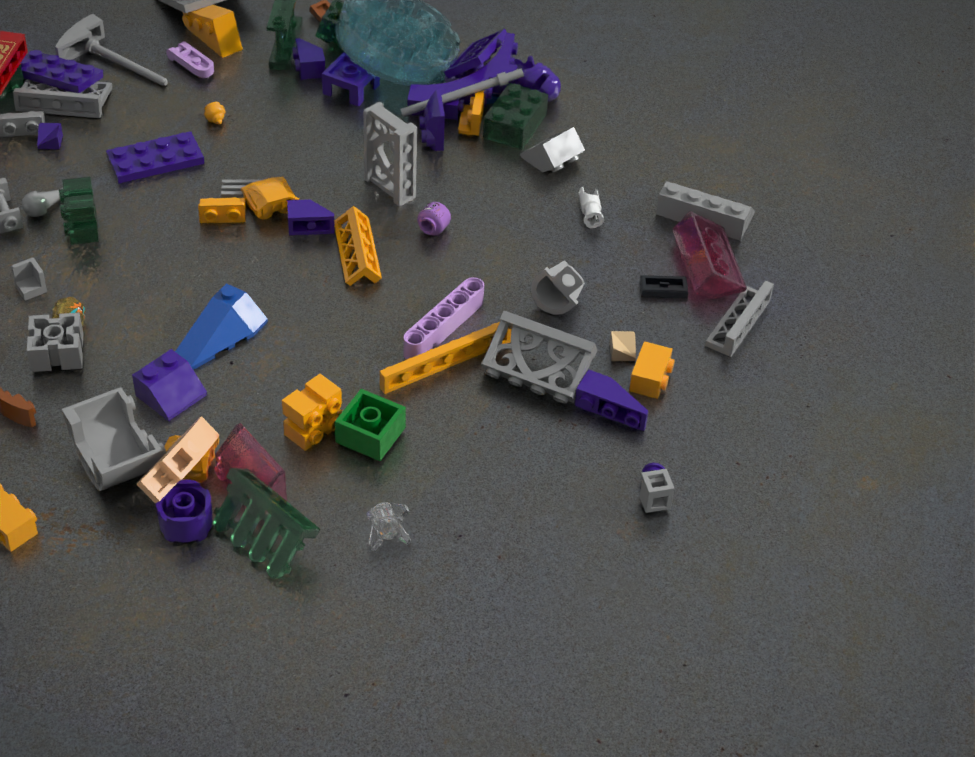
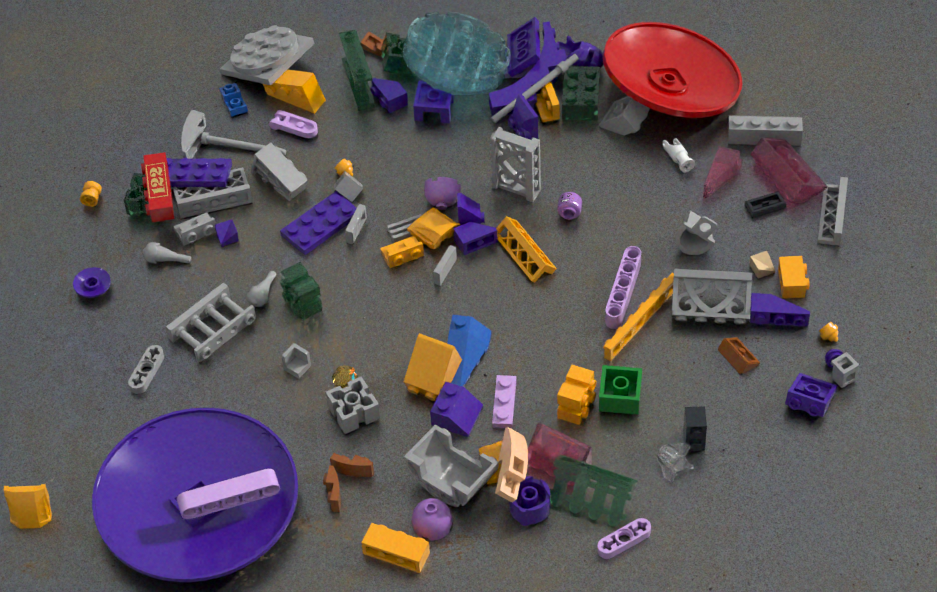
camera: 15 degrees left, 5 degrees up
none -> blue slope [219,83,248,117]
none -> light grey wedge [251,143,308,201]
none -> light grey panel [334,171,363,202]
none -> light grey tile [345,204,367,244]
none -> light orange slope [403,333,462,401]
none -> medium lavender cylinder [411,498,453,541]
none -> medium lavender cylinder [424,177,461,210]
none -> light grey tile [433,245,457,286]
none -> dark purple slope [457,193,485,225]
none -> lavender plate [492,375,517,429]
none -> lavender beam [598,518,651,559]
none -> red dish [603,22,742,118]
none -> black brick [683,406,707,451]
none -> clear pink slope [703,146,743,198]
none -> dark orange slope [718,337,760,374]
none -> dark purple plate [785,373,837,417]
none -> light orange plate [819,322,838,342]

